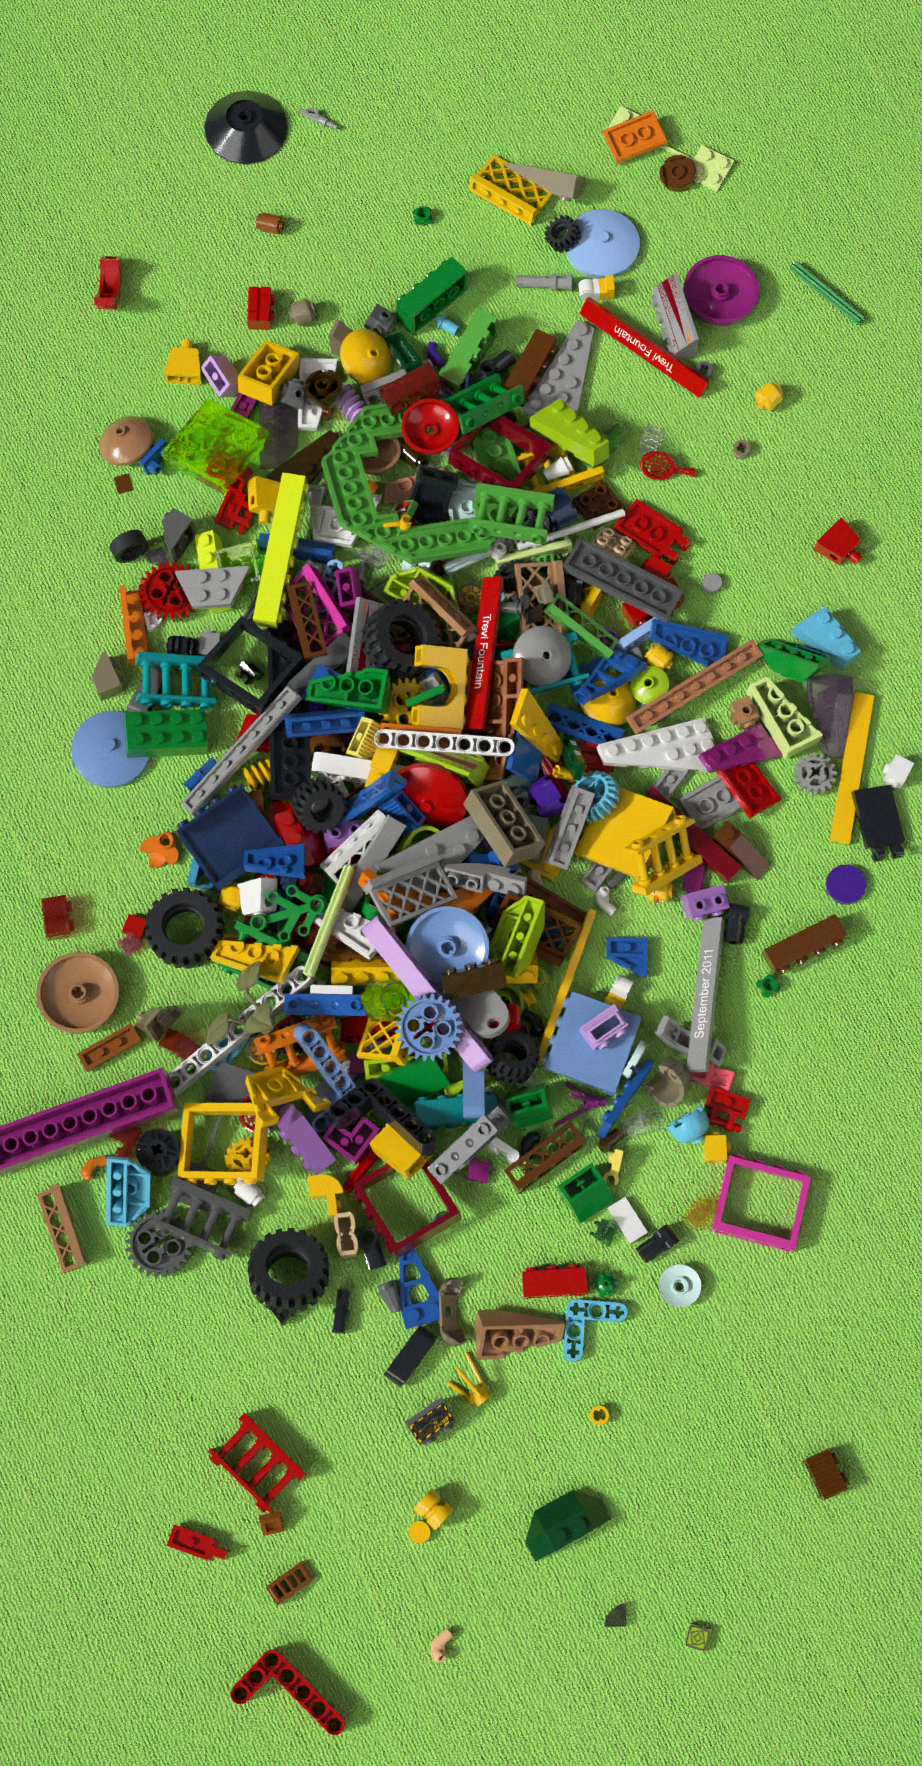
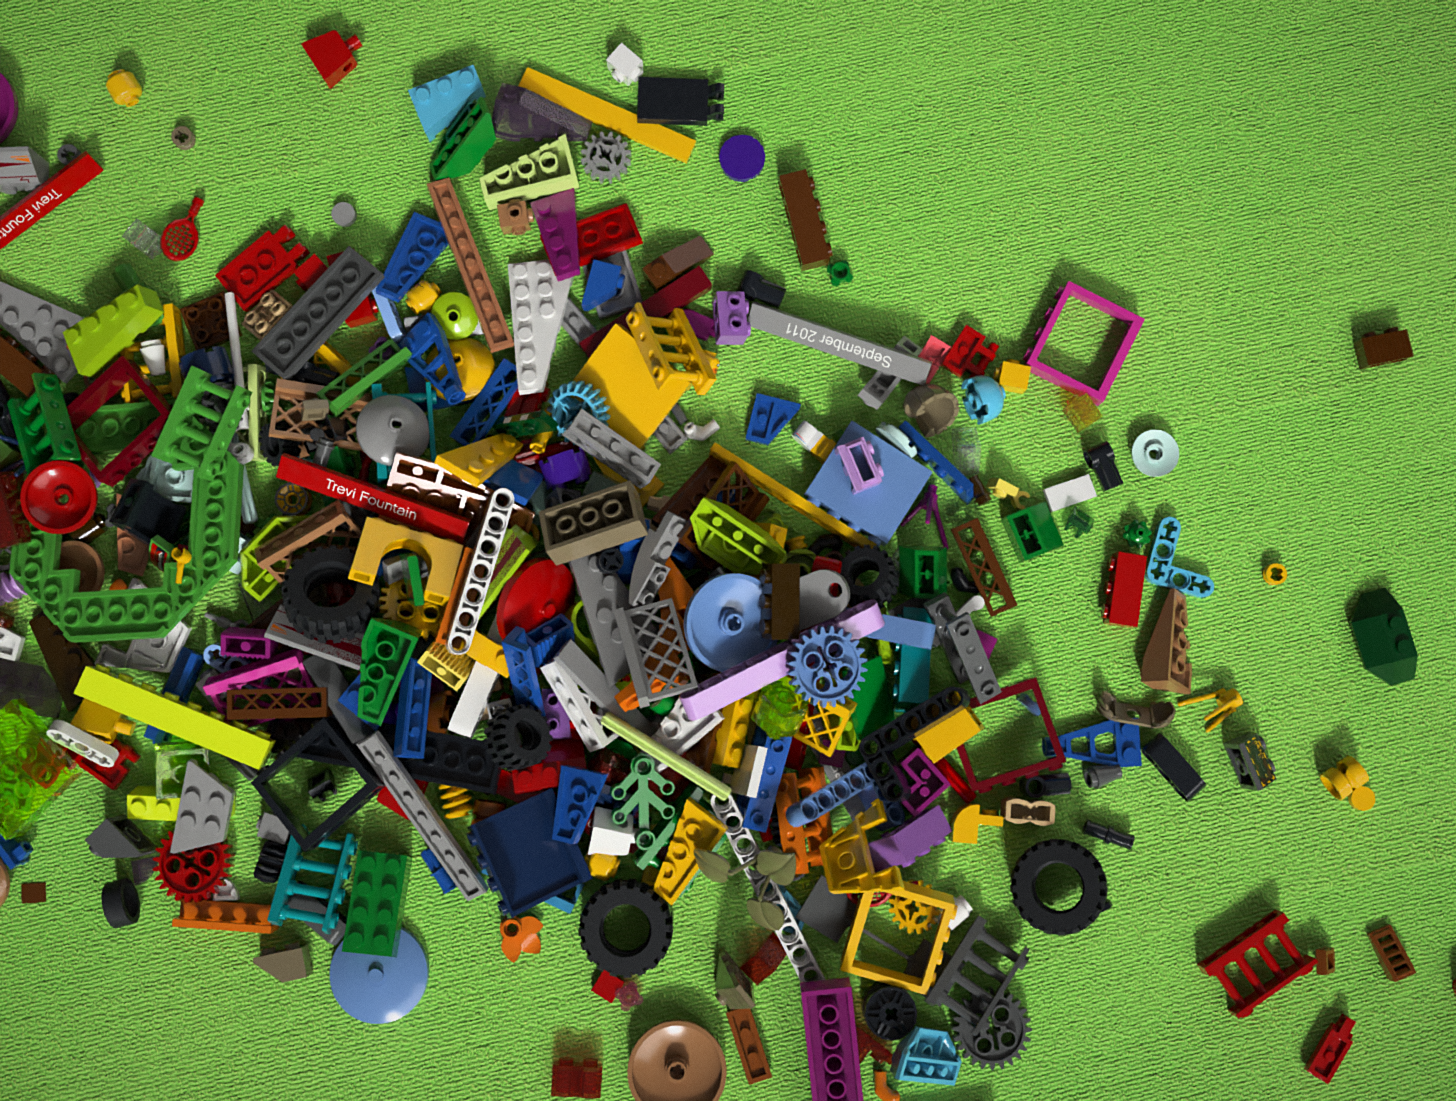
camera: 80 degrees left, 10 degrees up
clear slope [354,545,391,569] -> none
none -> white beam [47,720,119,767]
none -> blue slope [581,260,625,311]
none -> black wheel [596,548,624,574]

